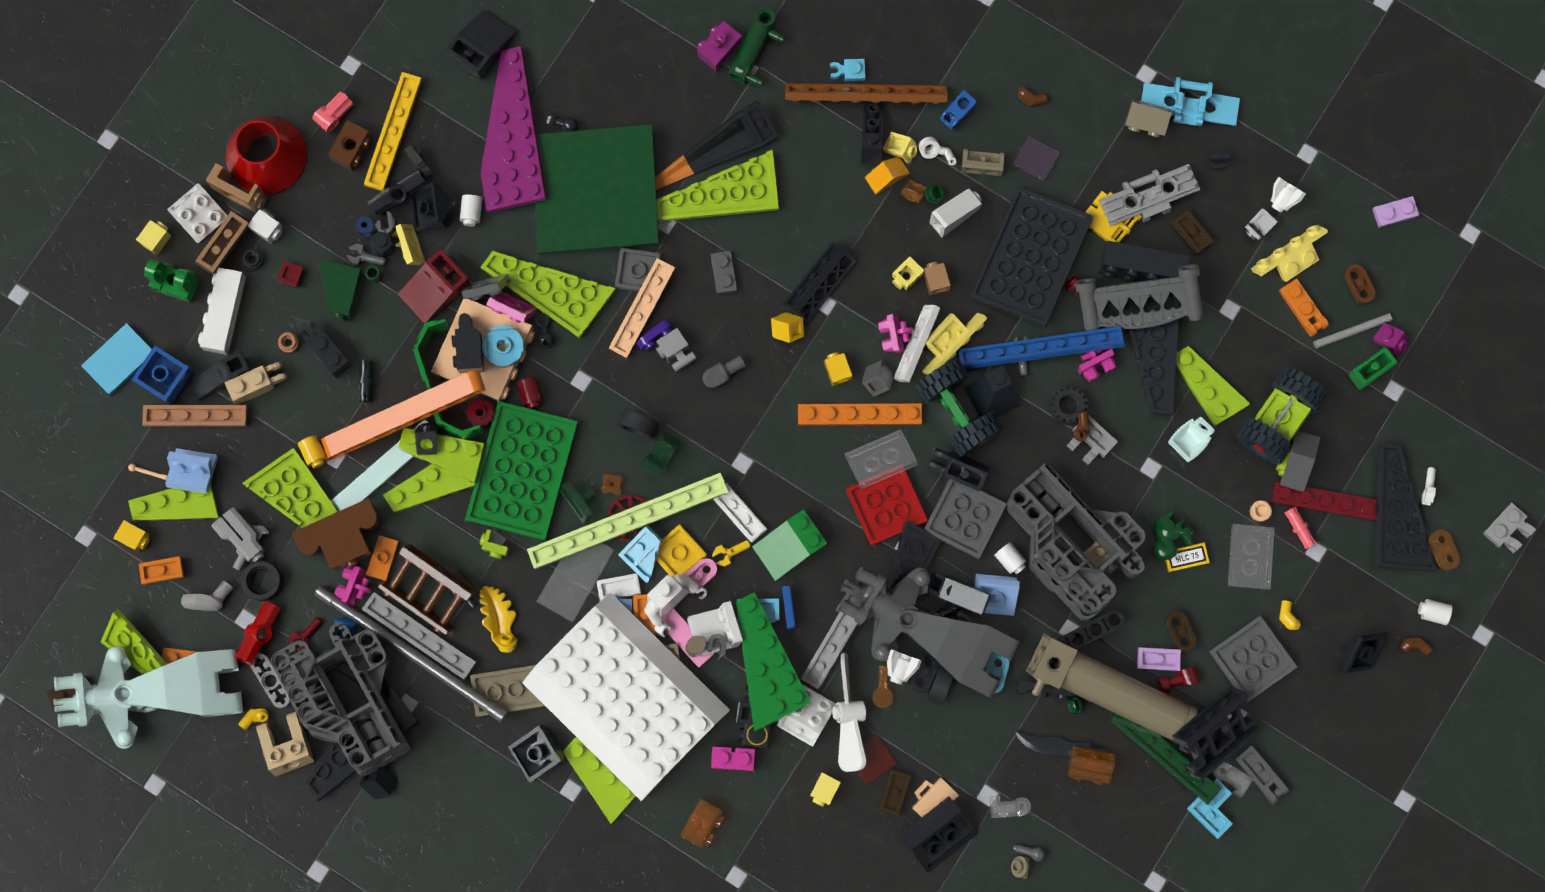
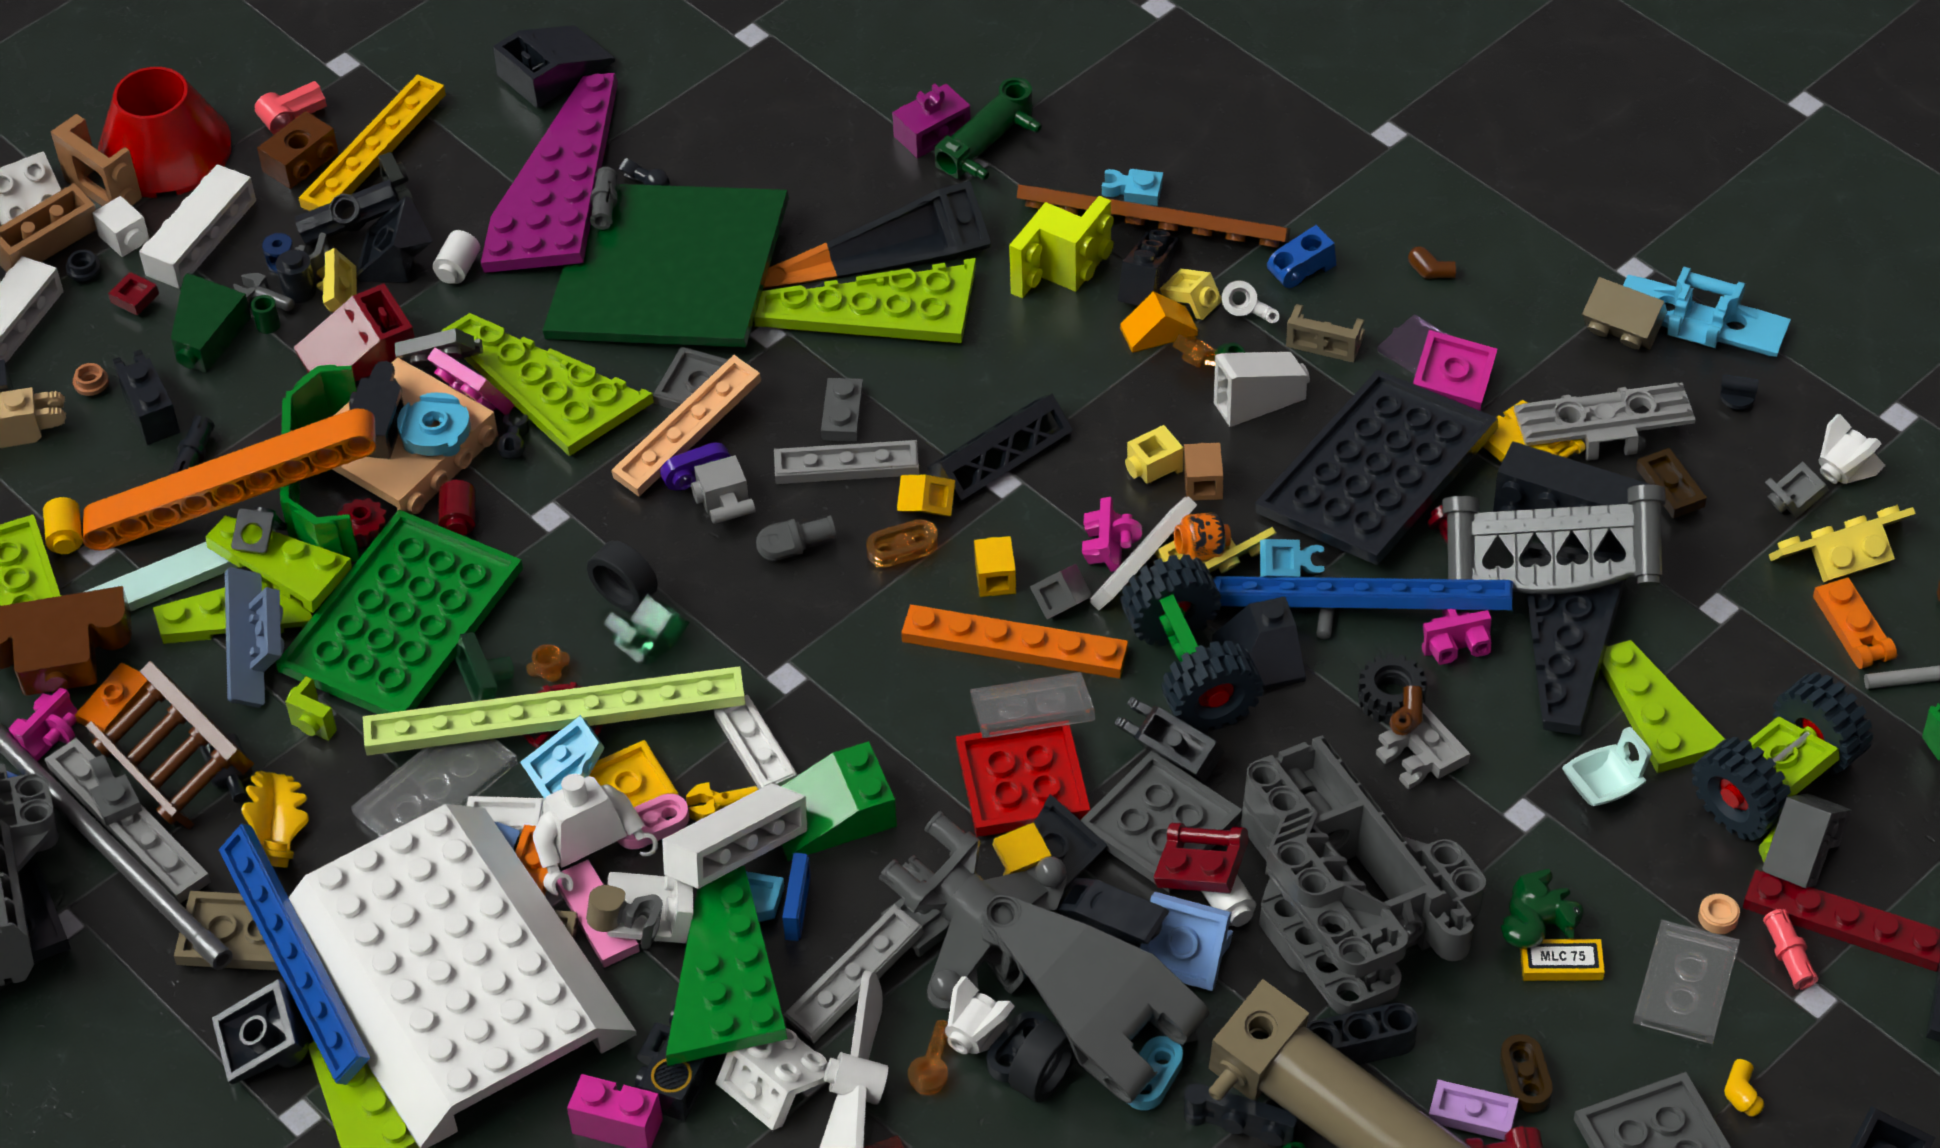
camera: 15 degrees right, 30 degrees down
none -> dark grey plate [89,755,142,826]
none -> white brick [139,164,256,289]
none -> blue tile [219,823,370,1085]
none -> sand blue bracket [225,567,284,708]
none -> dark grey pin [590,167,618,229]
none -> white brick [662,783,807,889]
none -> light grey tile [774,440,919,484]
none -> clear orange plate [866,519,938,567]
none -> yellow panel [992,822,1052,876]
none -> neon yellow bracket [1009,196,1114,299]
none -> dark red plate [1153,822,1248,893]
none -> orange head [1174,512,1231,561]
none -> medium azure plate [1260,539,1324,577]
none -> dark pink plate [1413,330,1498,411]

